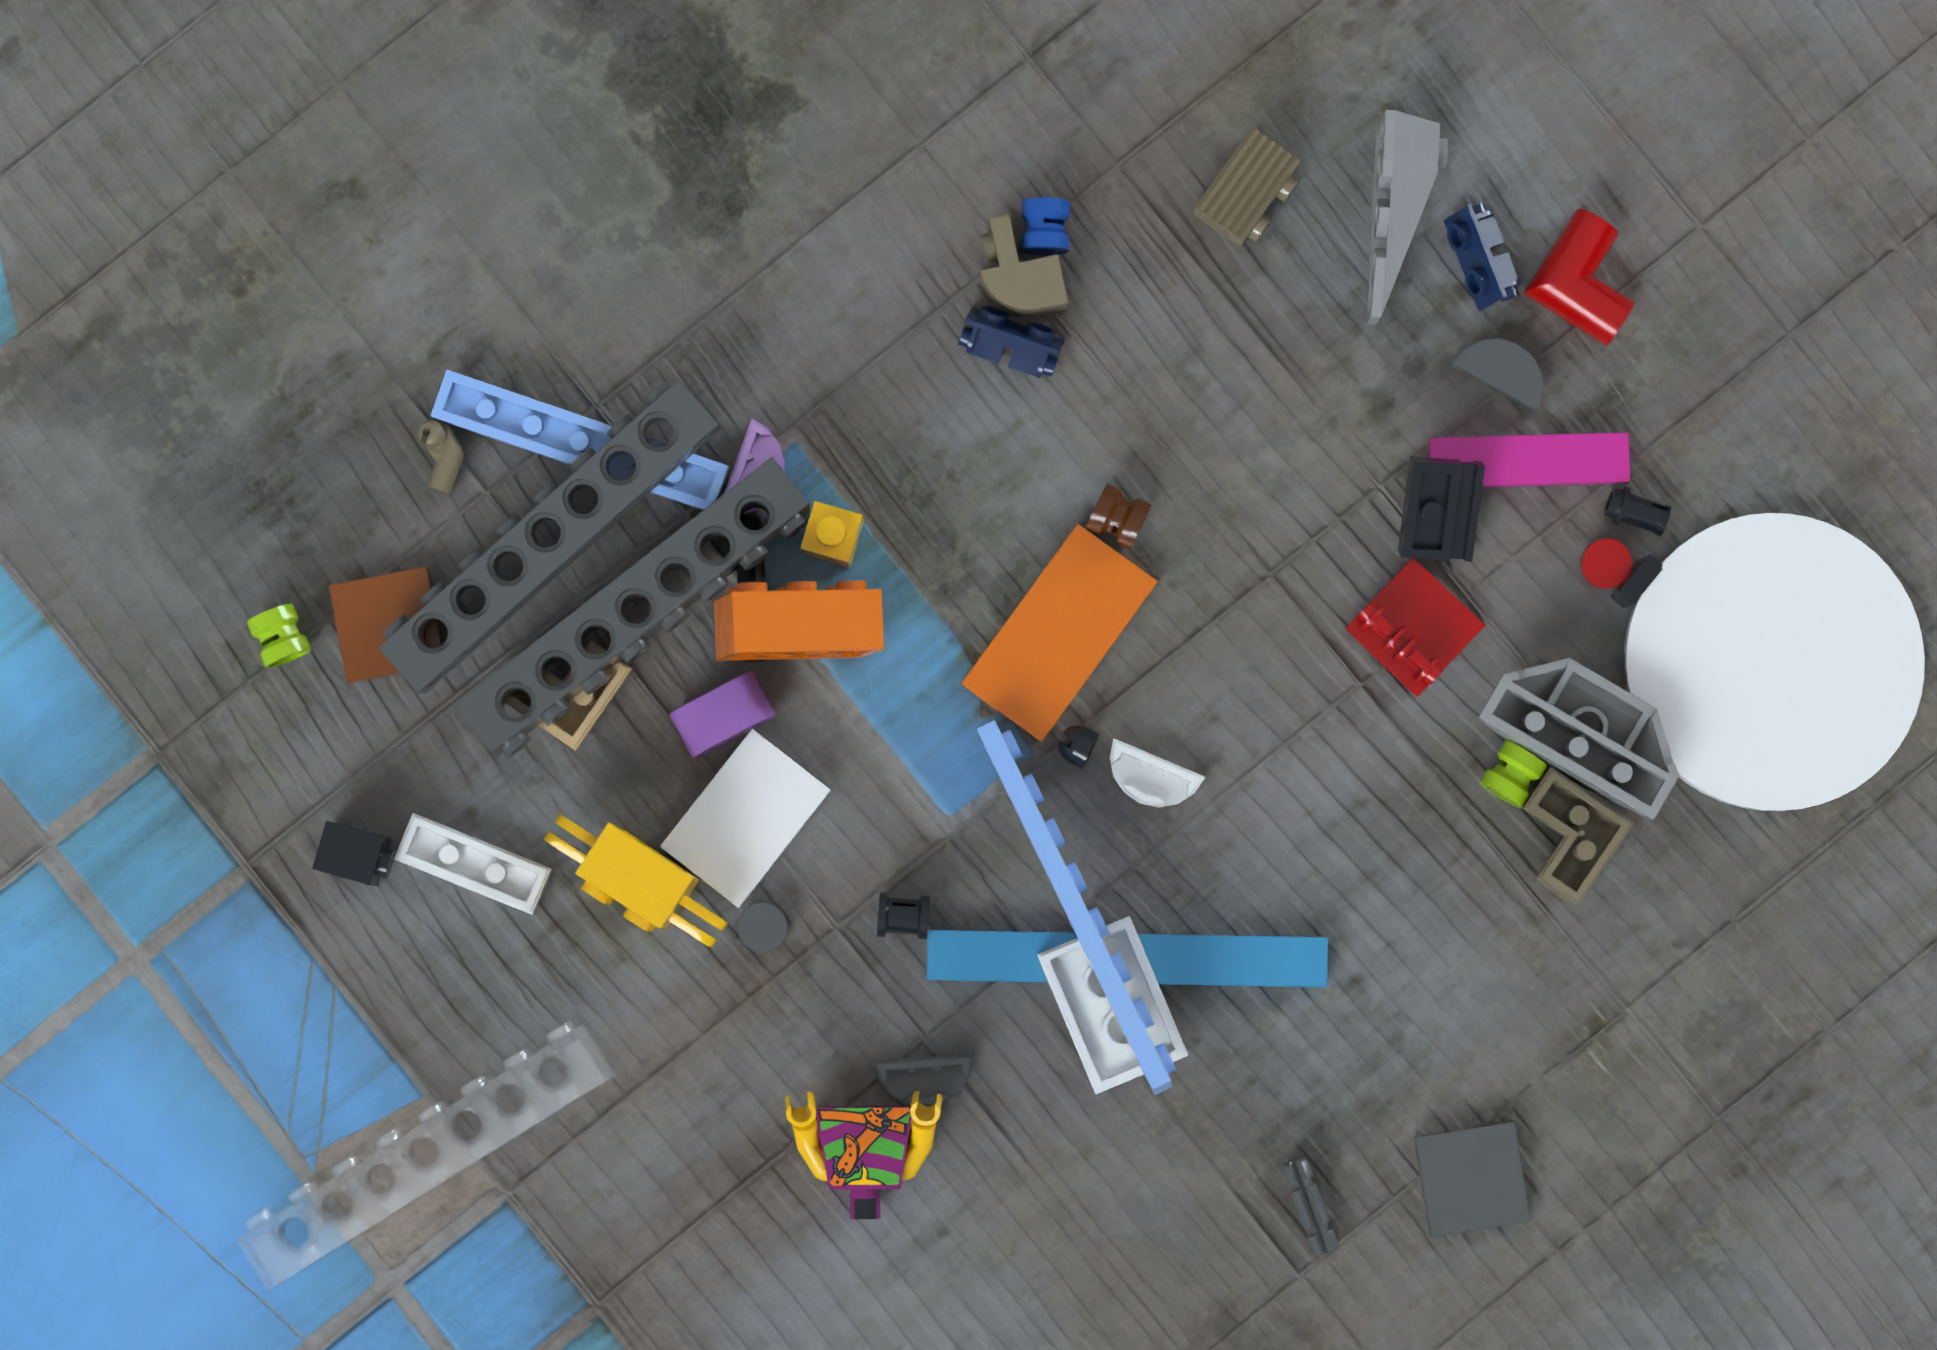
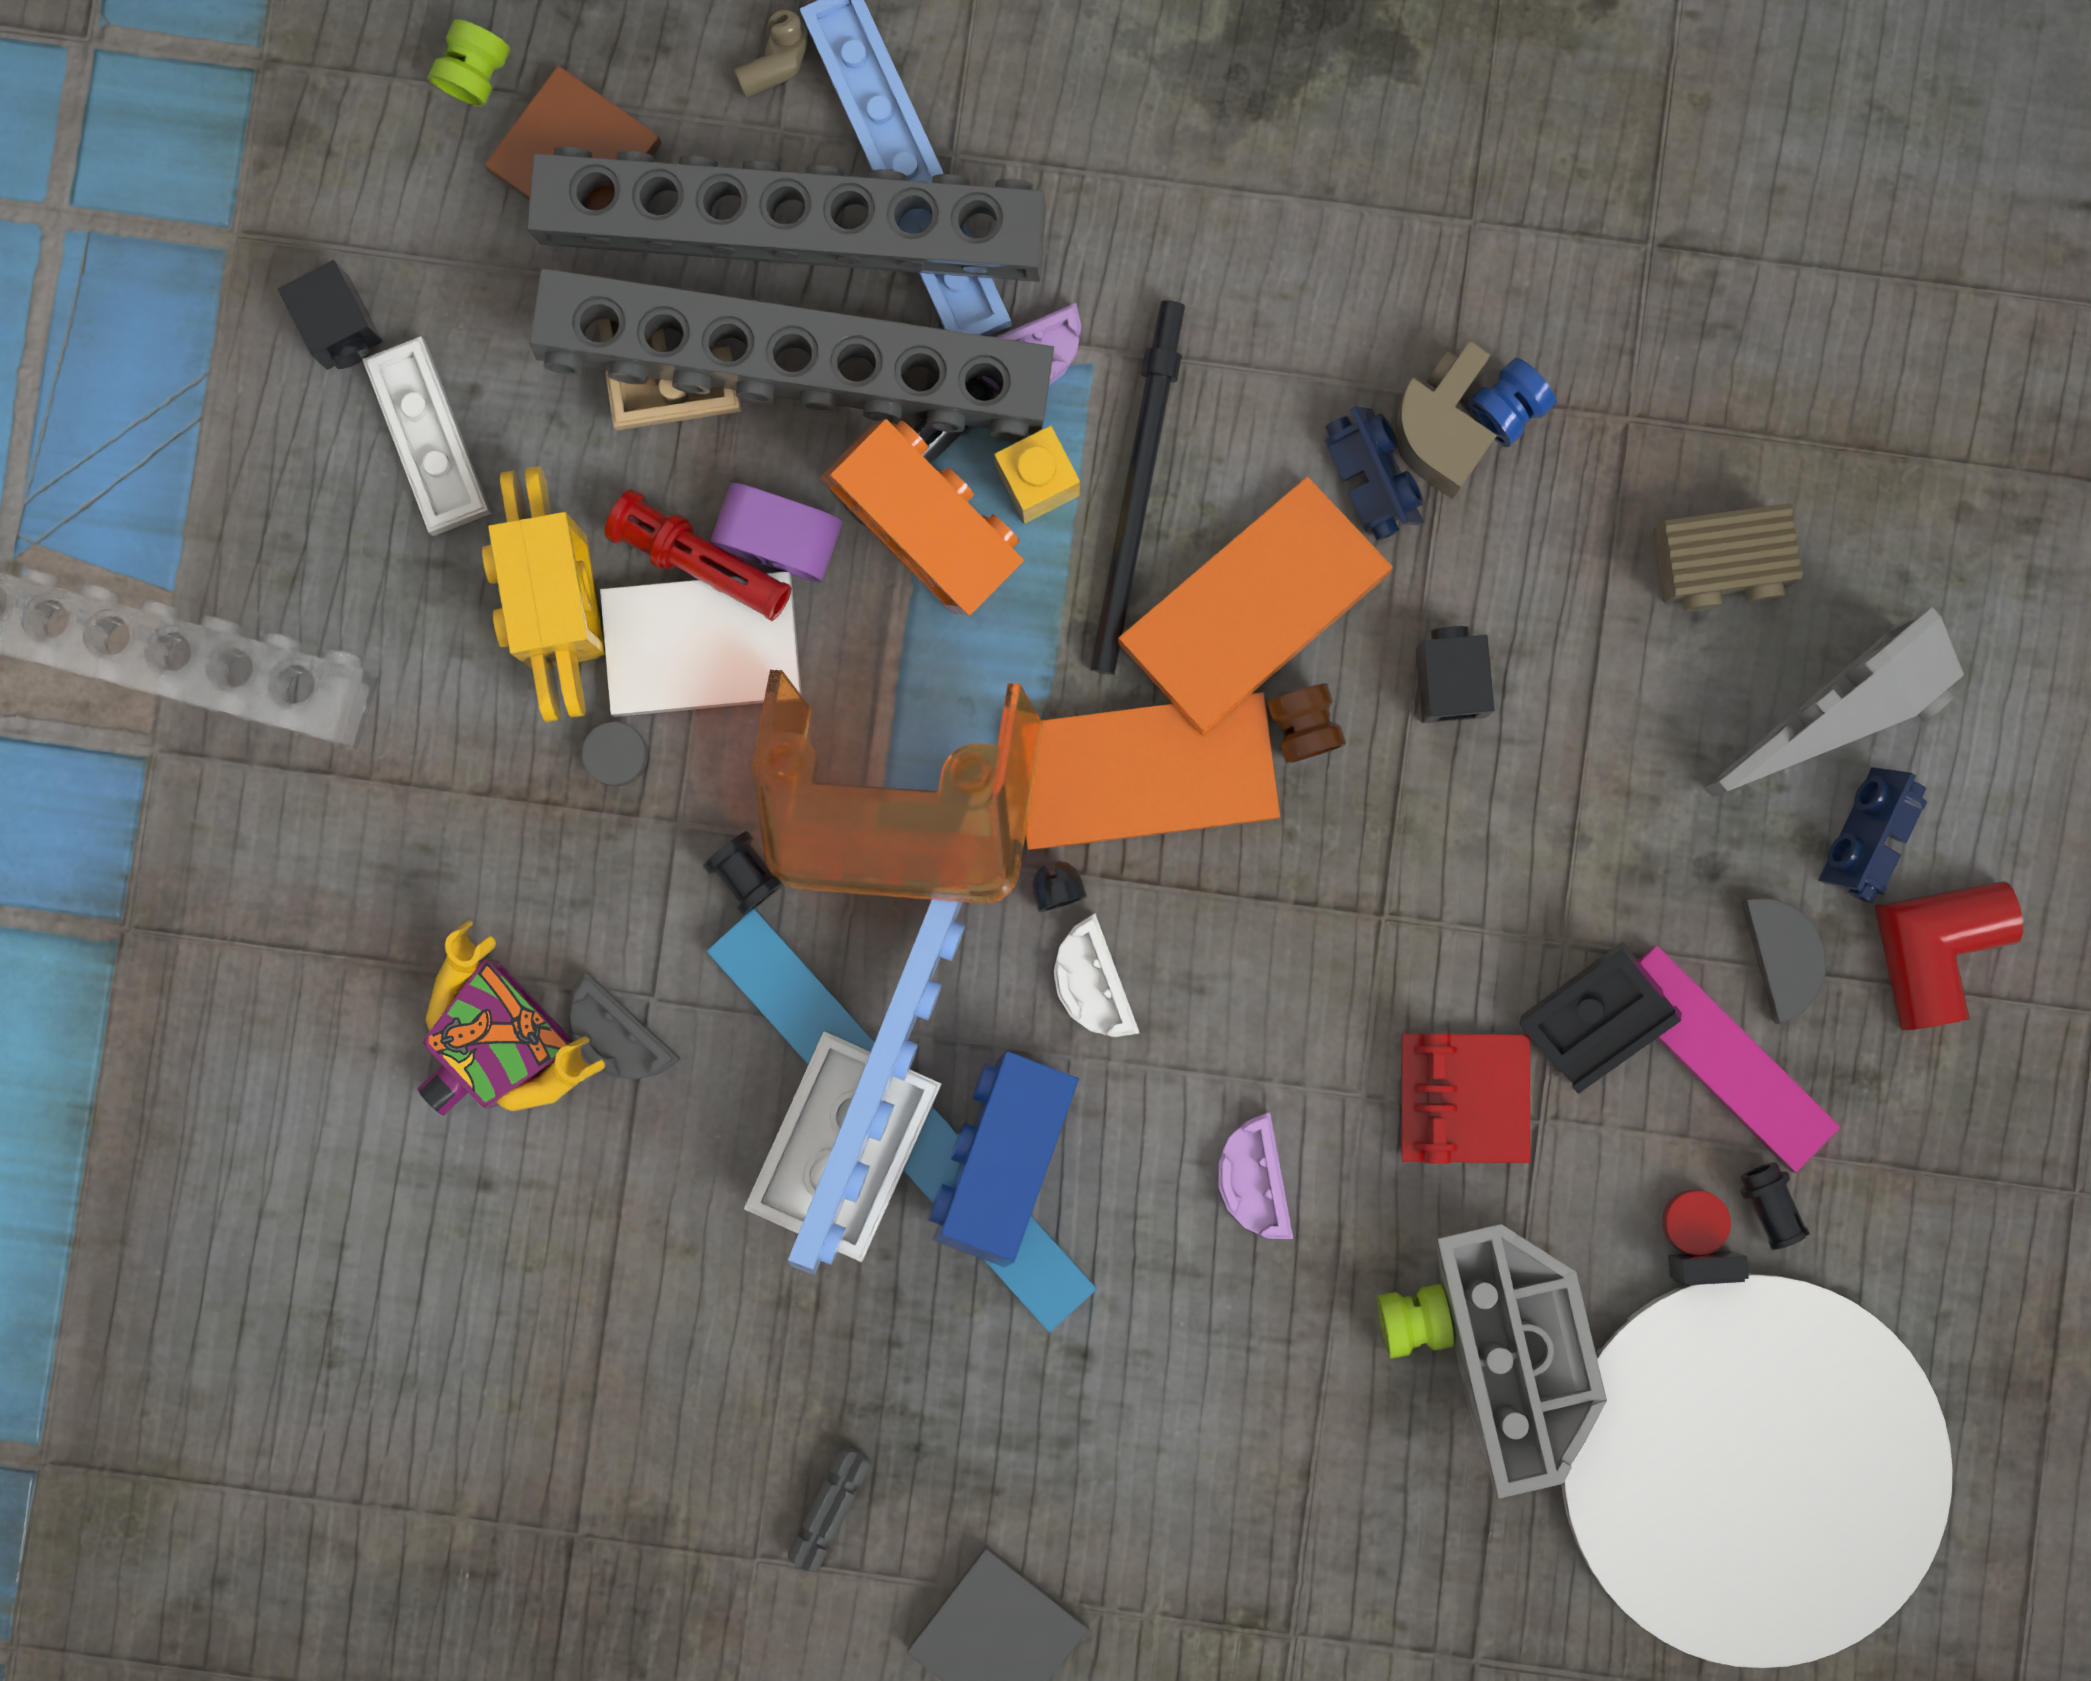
camera: 50 degrees right, 0 degrees up
dark tan brick [1522,767,1634,906] -> none
none -> red pin [604,489,792,621]
none -> clear orange windscreen [752,669,1043,904]
none -> blue brick [928,1051,1079,1267]
none -> black bar [1090,300,1185,675]
none -> orange tile [1118,476,1393,736]
none -> lavender tile [1217,1112,1293,1239]
none -> black brick [1416,626,1495,723]

